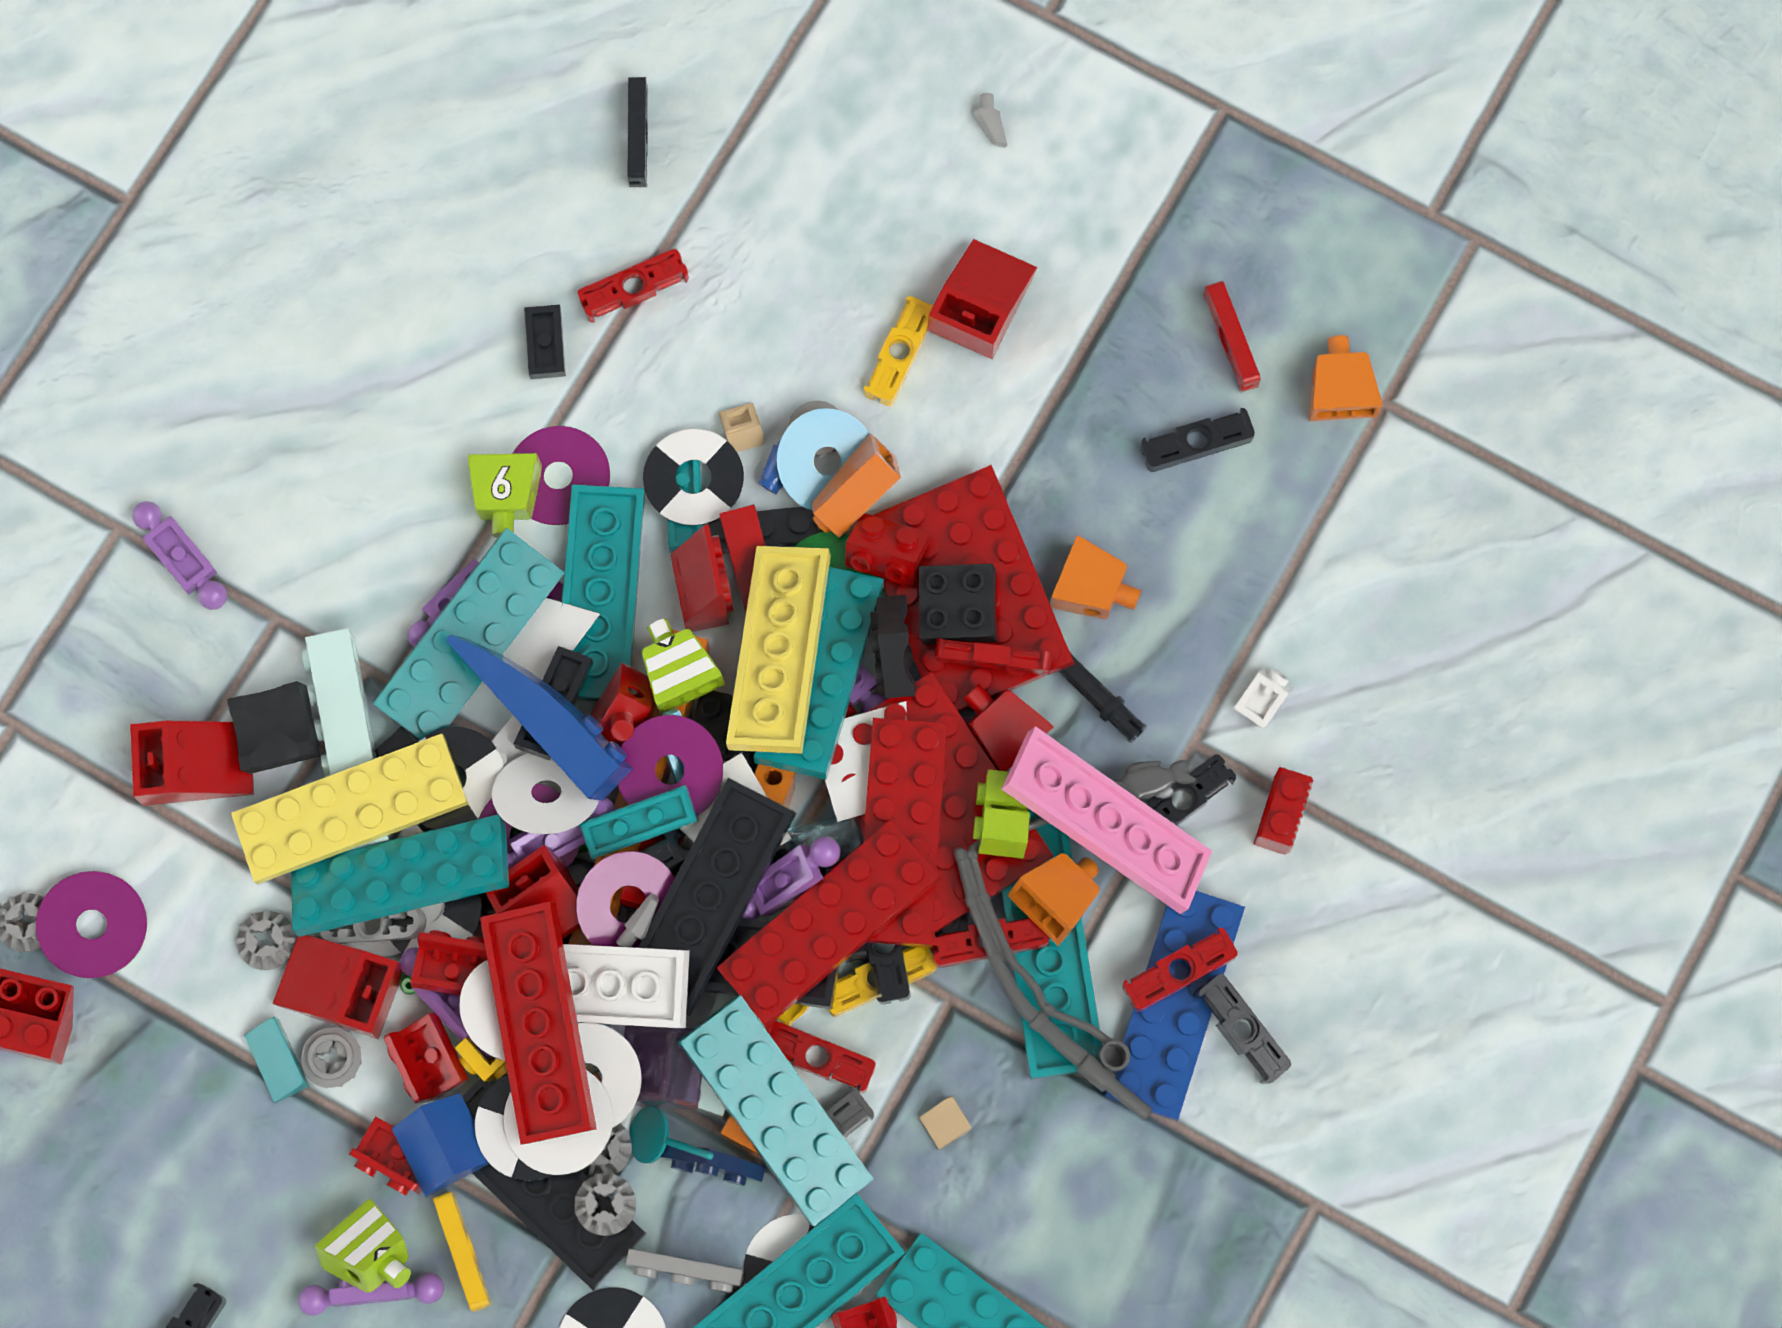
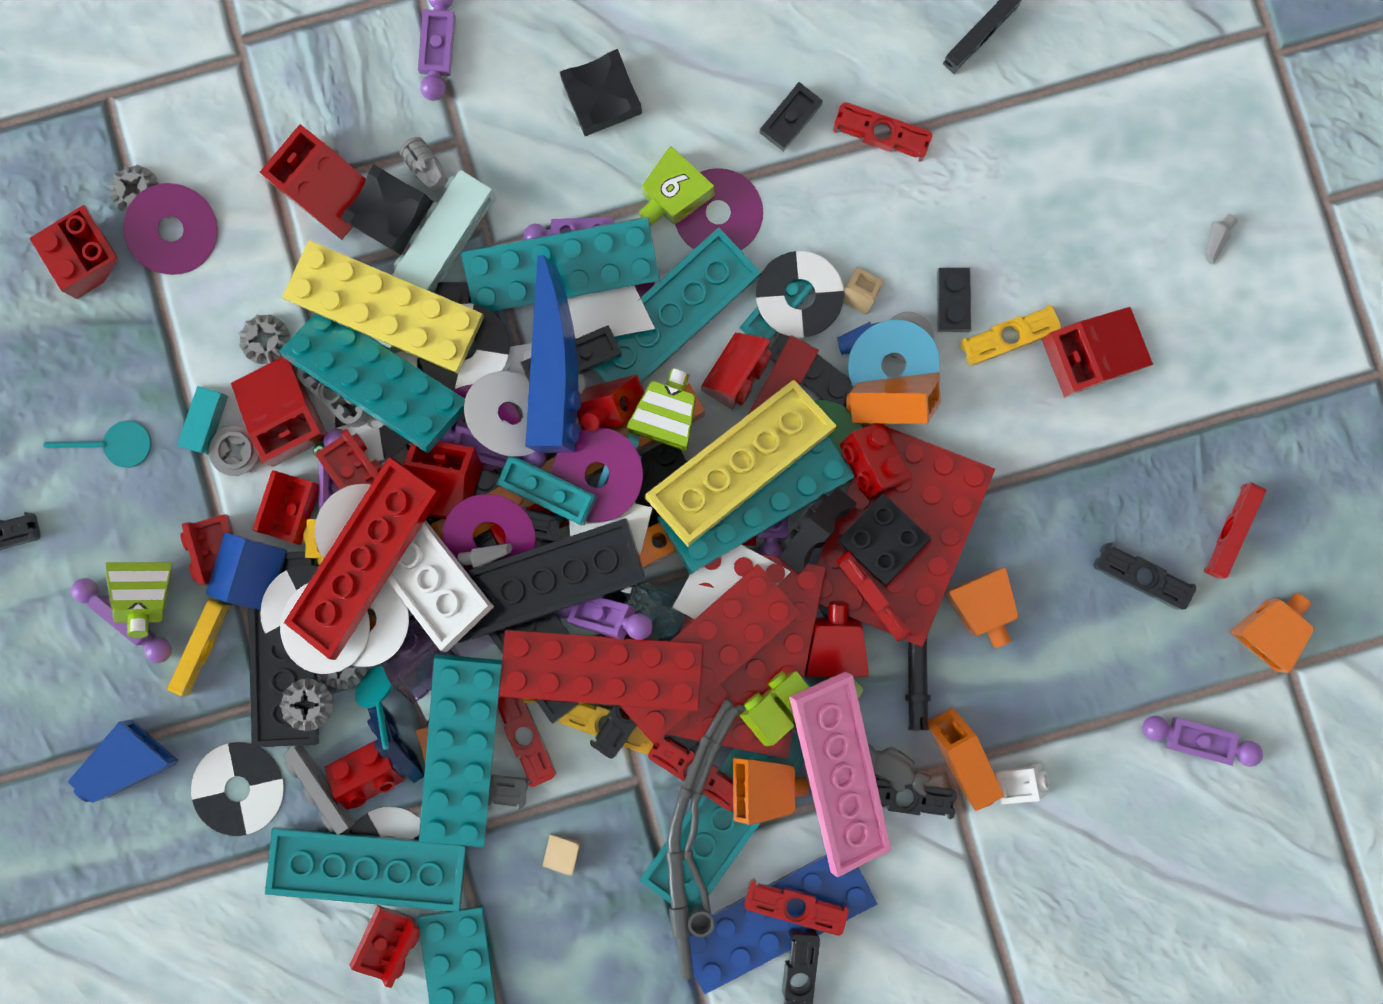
camera: 45 degrees right, 10 degrees up
red brick [1253,767,1314,855] -> none
none -> teal piece [43,421,151,468]
none -> red bracket [324,740,404,809]
none -> light grey hinge [399,137,448,192]
none -> black brick [560,49,642,136]
none -> orange slope [928,707,1004,811]
none -> black plate [937,268,971,332]
none -> medium lavender plate [1142,716,1263,767]

